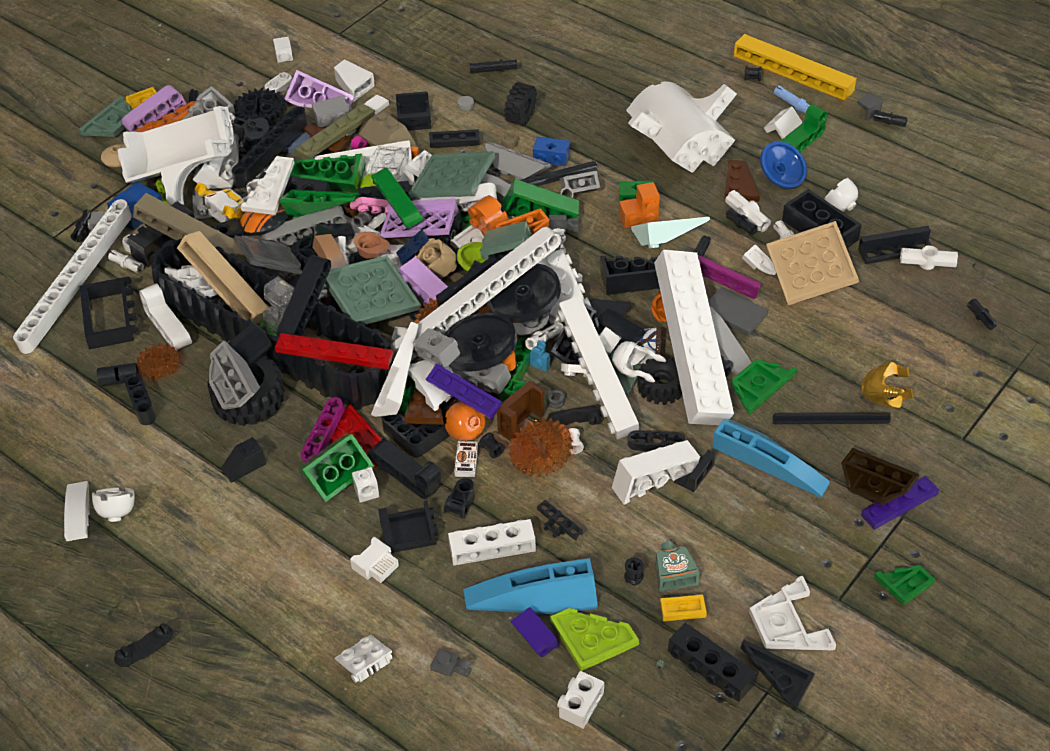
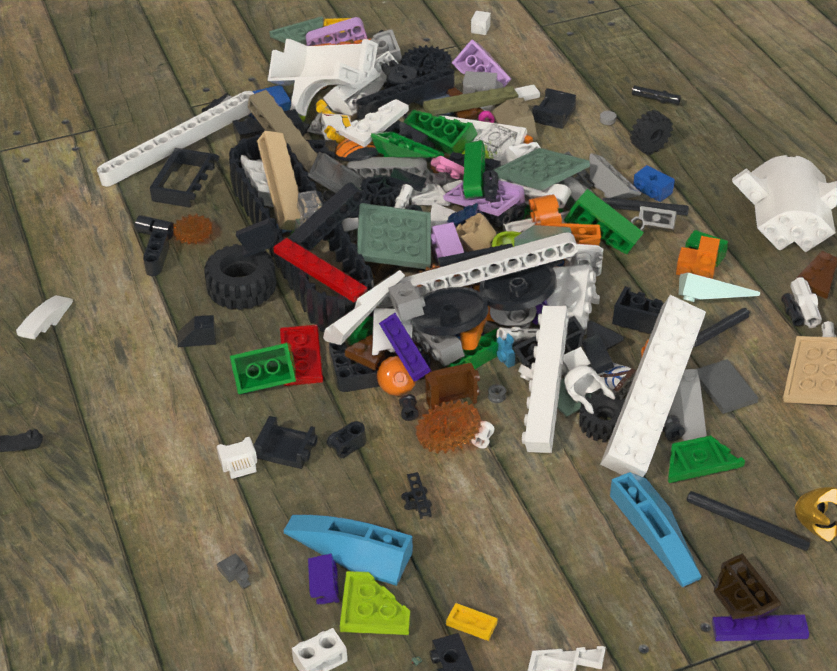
camera: 30 degrees right, 5 degrees down
white cylinder [92,487,135,522] -> none
white pin [108,250,144,274] -> none
white beam [139,283,192,351] -> none
light grey wedge [209,341,260,410] -> none
white plate [265,72,292,93] -> none
magenta beam [300,397,345,463] -> none
medium nougat slope [313,234,347,269] -> none
white slope [334,59,375,102] -> none
white hinge [335,635,392,683] -> none
white brick [352,467,379,503] -> none
nougat piece [353,231,390,259] -> none
black beam [368,439,441,499] -> none
black plate [429,129,480,148] -> none
white brick [448,519,536,566] -> none
tile [454,441,478,477] -> none
black piece [546,405,602,432] -> none
dark grey plate [549,215,579,233] -> none
white wedge [612,440,700,505] -> none
black bush [624,557,644,585] -> none
black beam [627,430,685,451] -> none
sand green torso [656,541,700,592] -> none
black panel [674,450,715,492] -> none
magenta tile [697,254,761,299] -> none
white plate [742,245,776,275] -> none
none -> black hinge [482,170,499,201]

